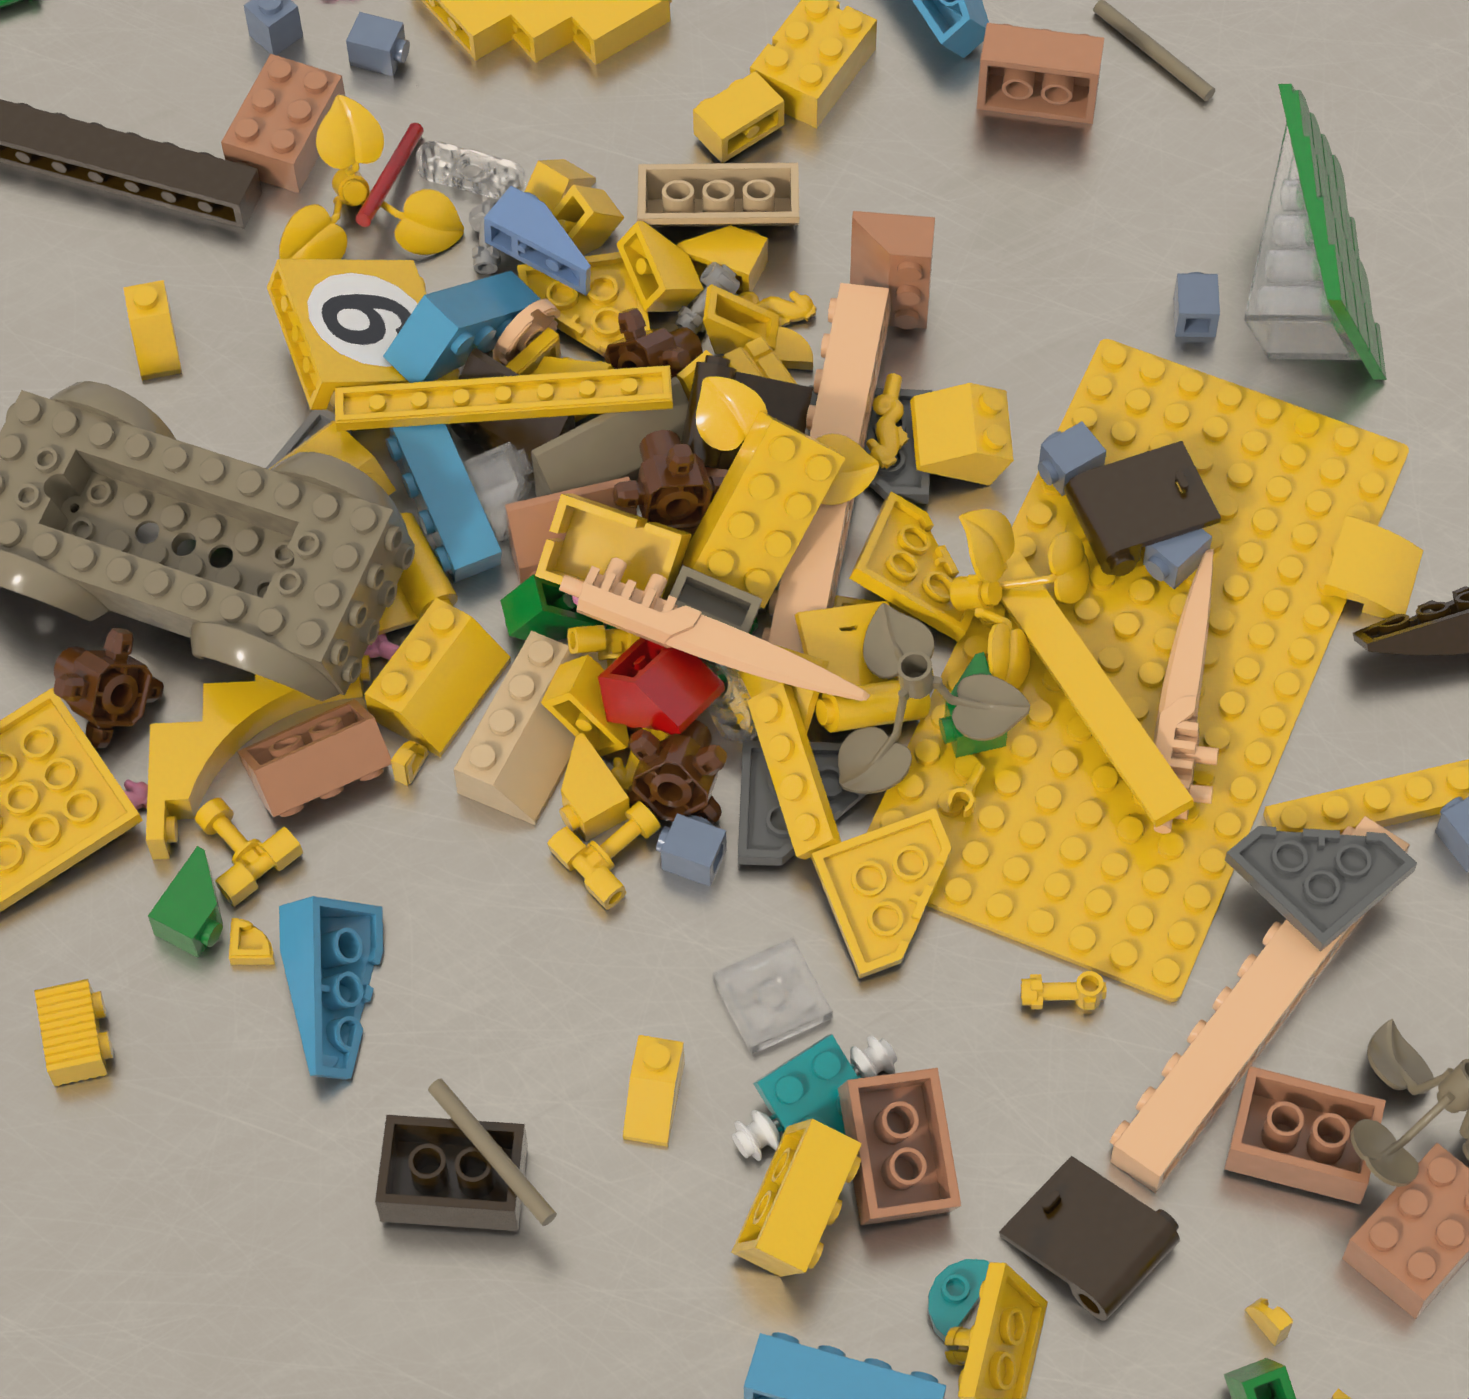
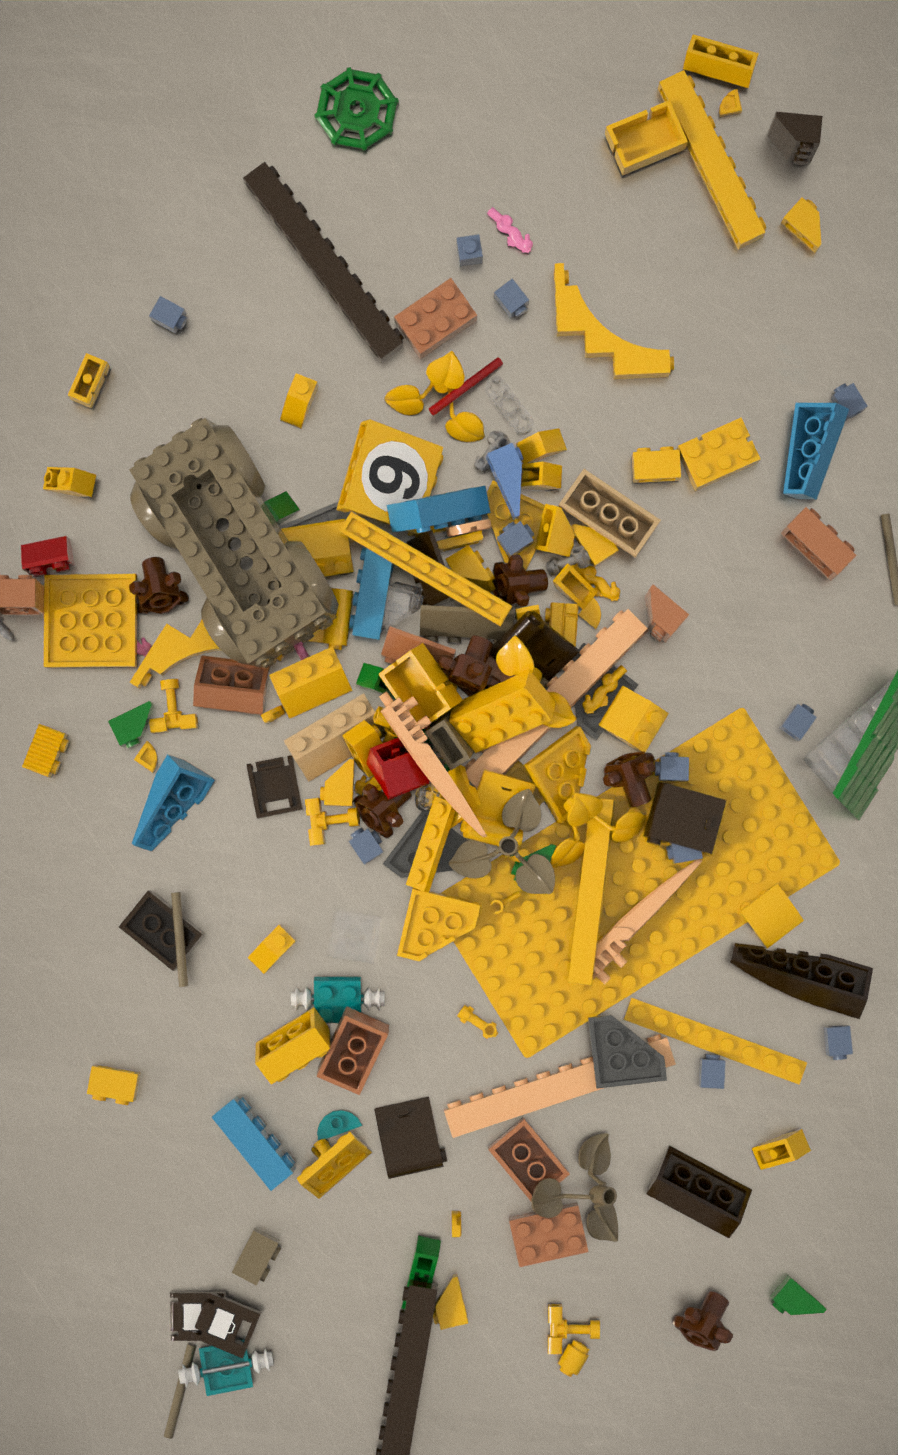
camera: 35 degrees right, 25 degrees up
none -> dark brown container [246,755,303,819]
none -> sand blue brick [497,521,534,558]
none -> reddish brown piece [603,751,655,807]

